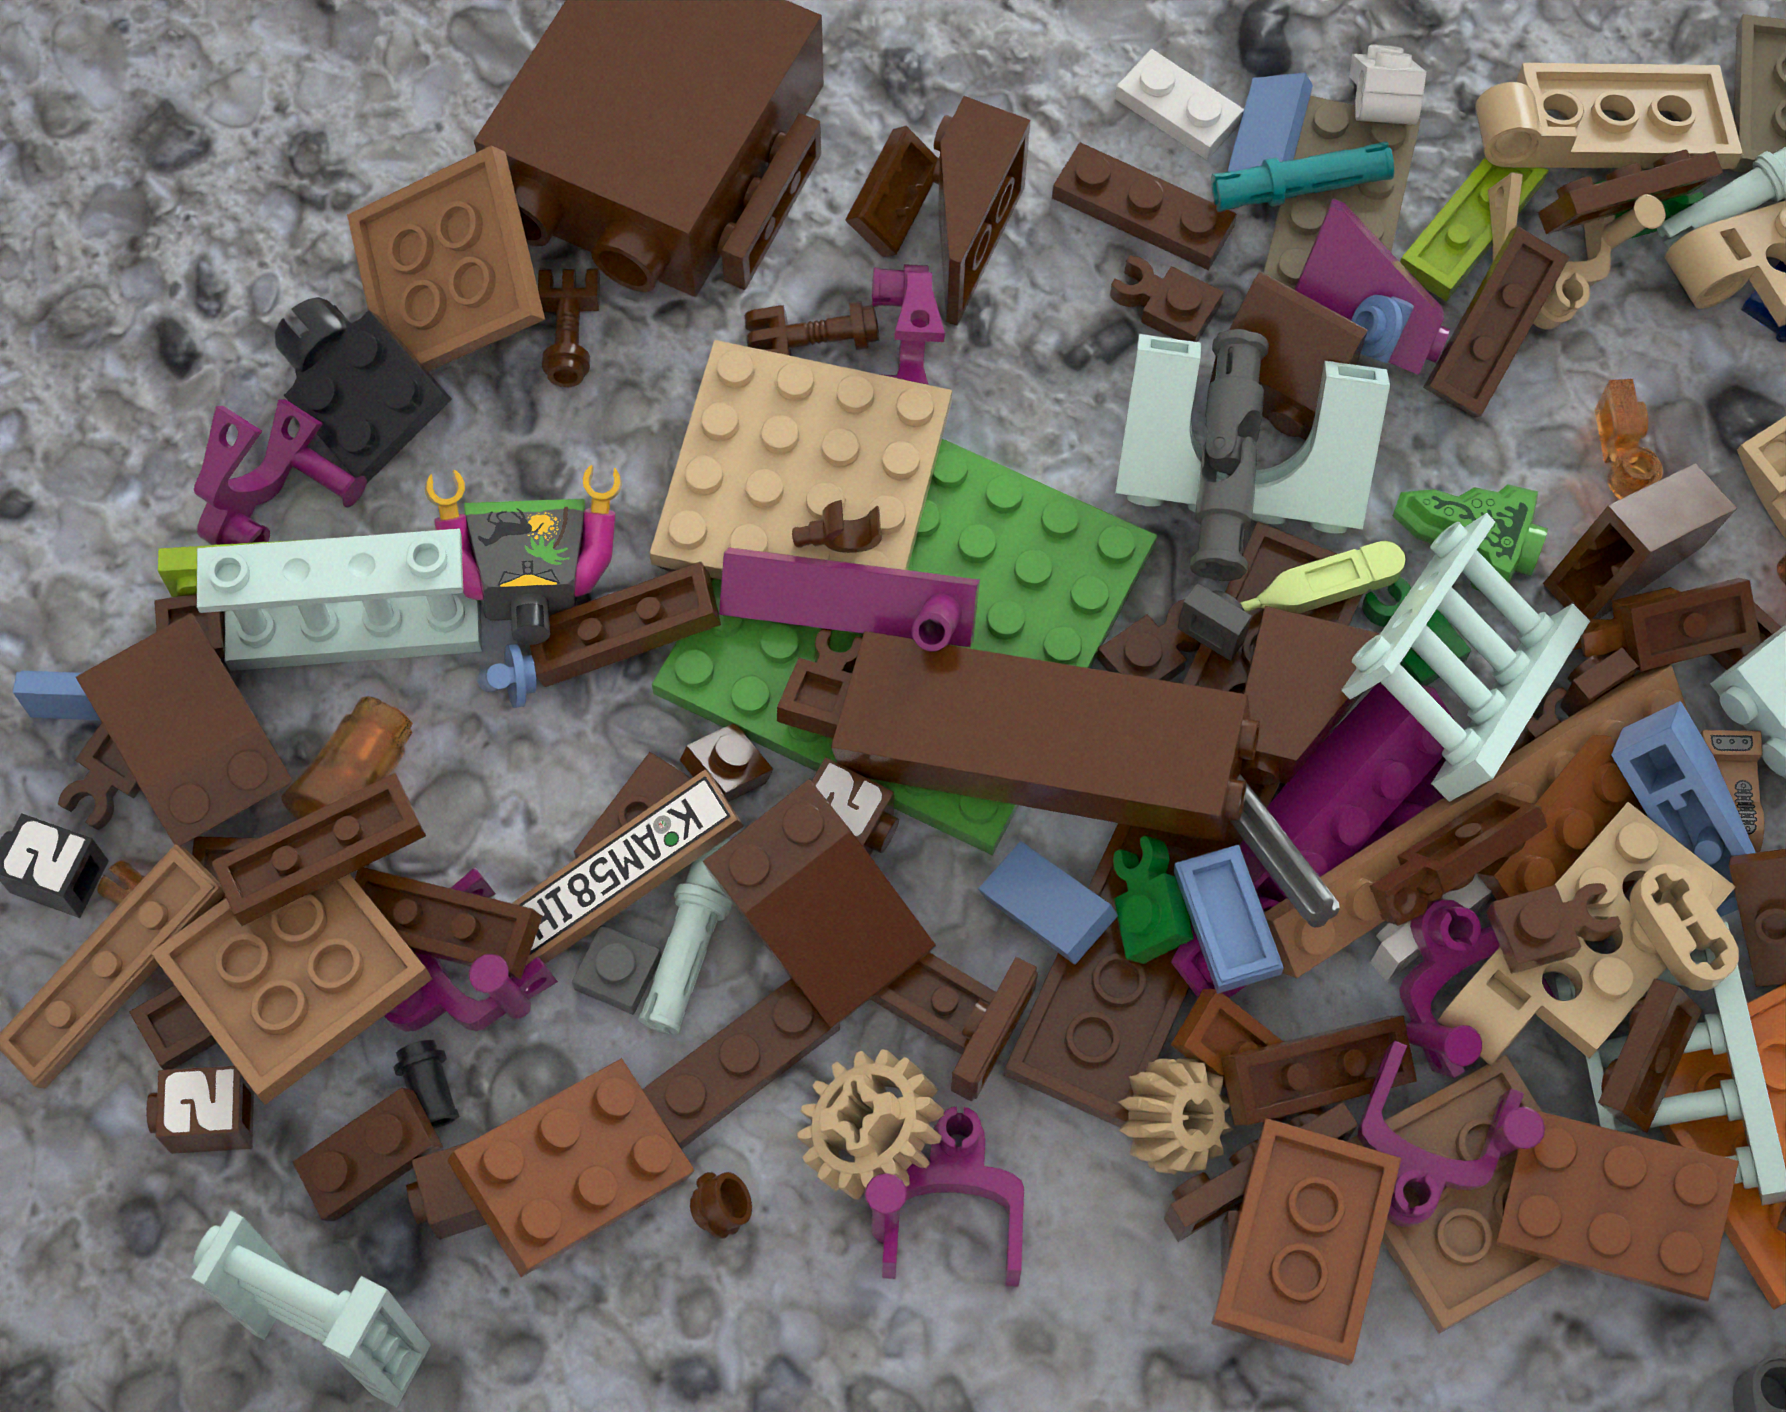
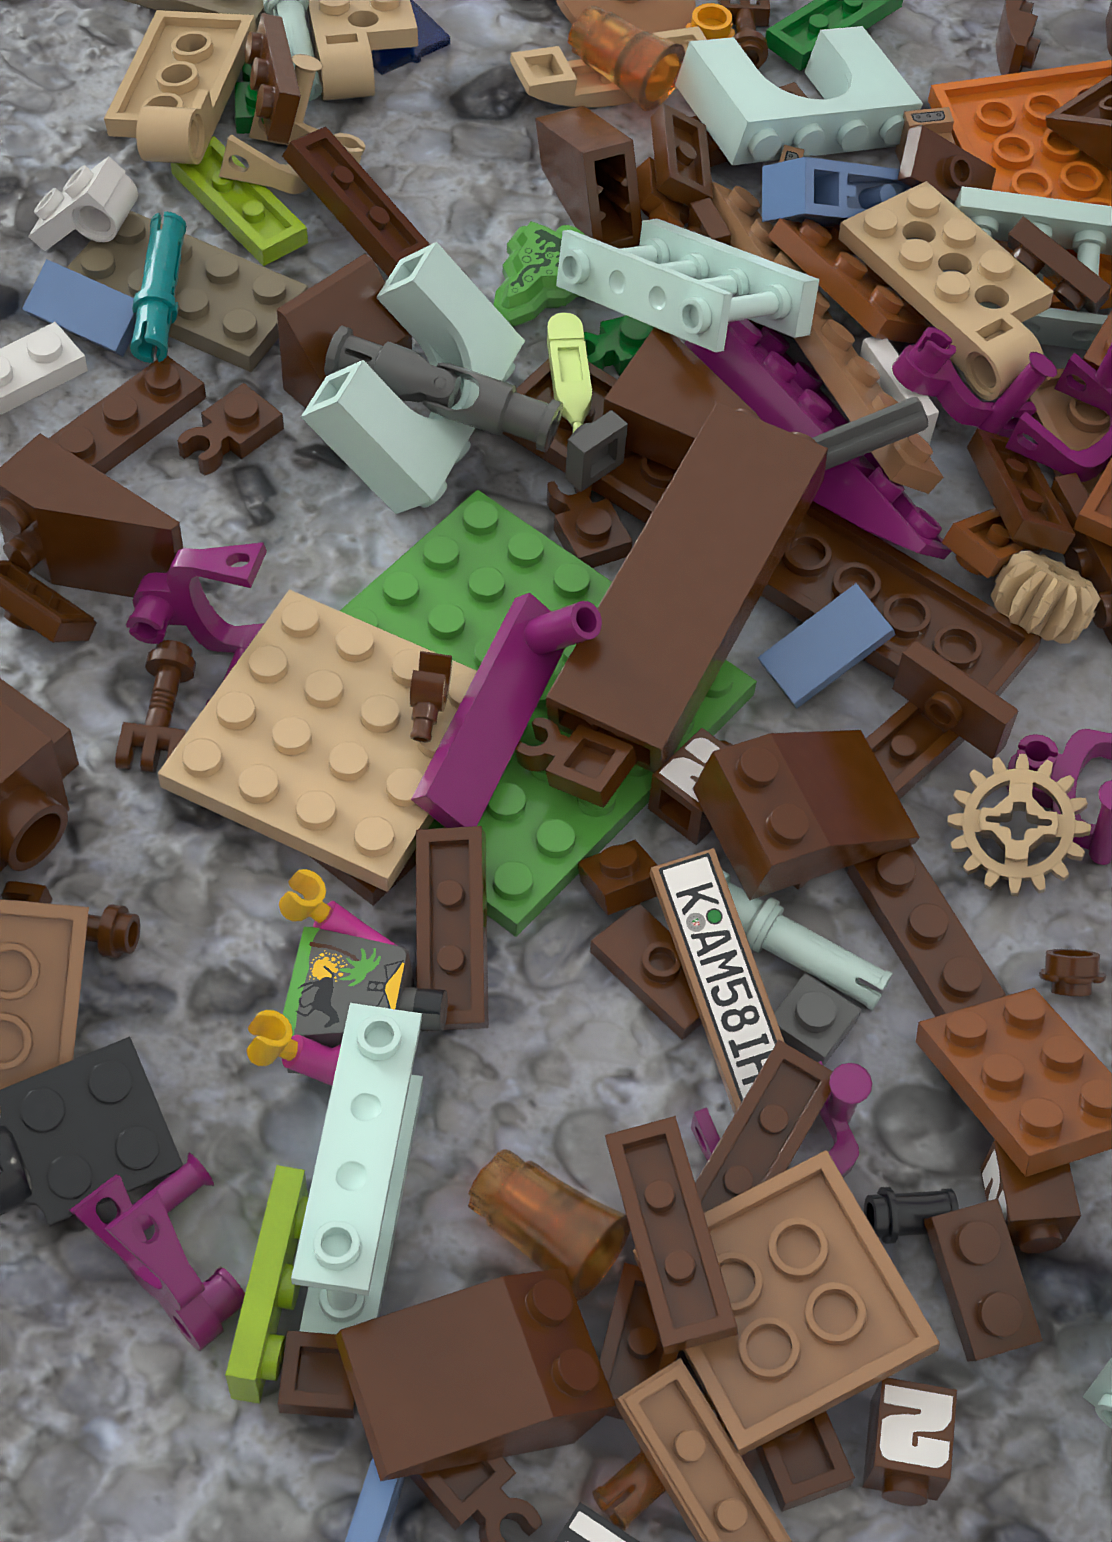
camera: 80 degrees left, 10 degrees down
medium blue plate [477,644,536,708] -> none
green plate [1113,836,1194,964] -> none
medium blue tile [1174,845,1284,994] -> none
magenta slope [1294,199,1450,375] -> none
medium blue plate [1351,295,1414,363] -> none
reddish brown hinge [1370,792,1548,926] -> none
reddish brown plate [1486,883,1621,974] -> none
clear orange plate [1595,379,1663,499] -> none
tan beam [1630,863,1739,991] -> none

